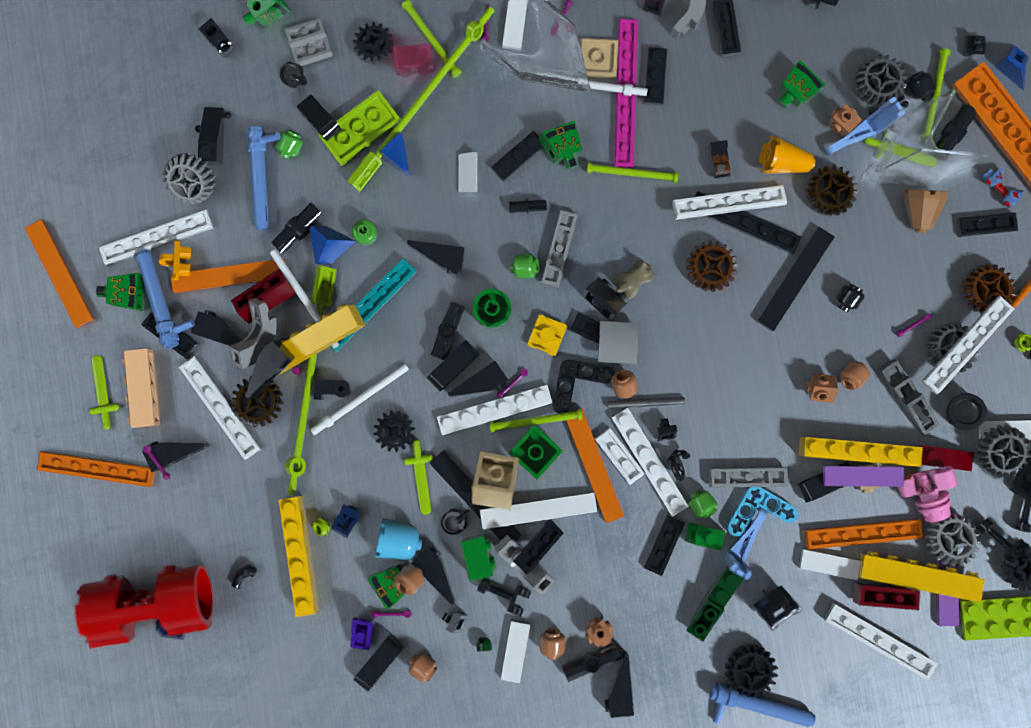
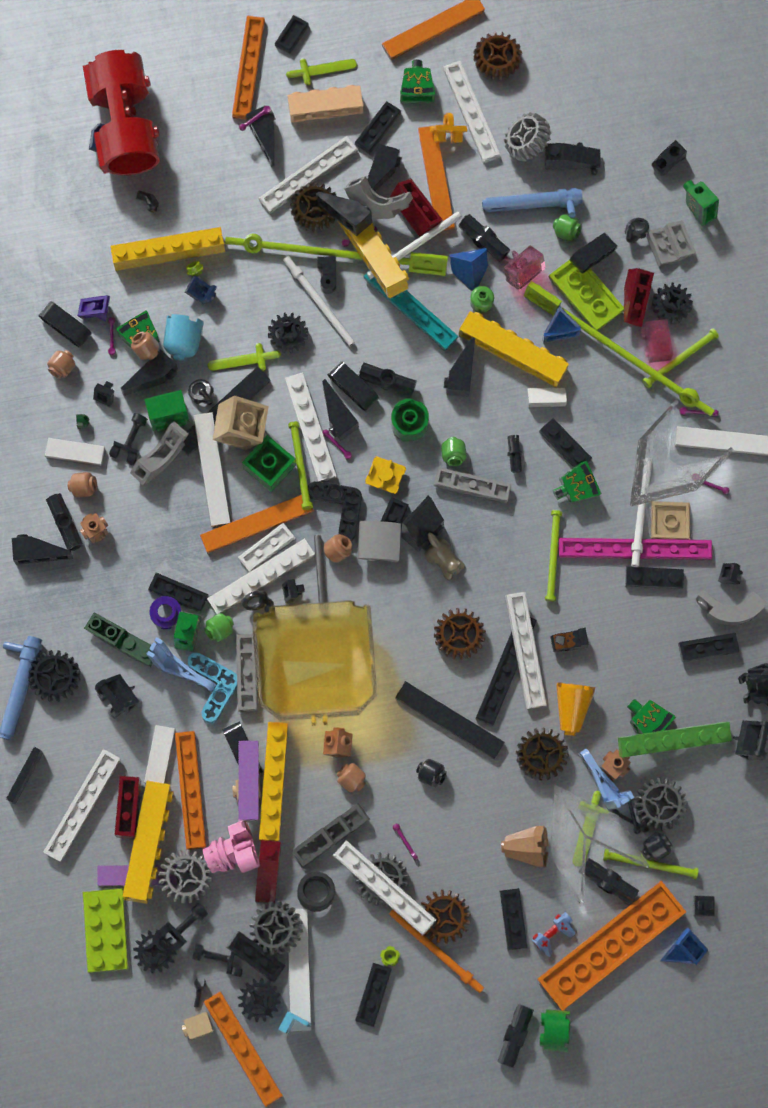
camera: 85 degrees right, 10 degrees down
medium blue cylinder [136,249,195,349] -> none
black plate [513,519,564,575] -> none
none -> black tile [6,747,43,805]
none -> dark purple piece [149,596,181,630]
none -> clear yellow windscreen [252,600,377,726]
none -> black tile [275,14,309,54]
none -> yellow brick [459,311,569,388]
none -> reddish brown gear [473,31,522,80]
none -> clear pink brick [504,245,546,290]
none -> bright green plate [618,721,732,758]
none -> dark red slope [624,268,654,327]

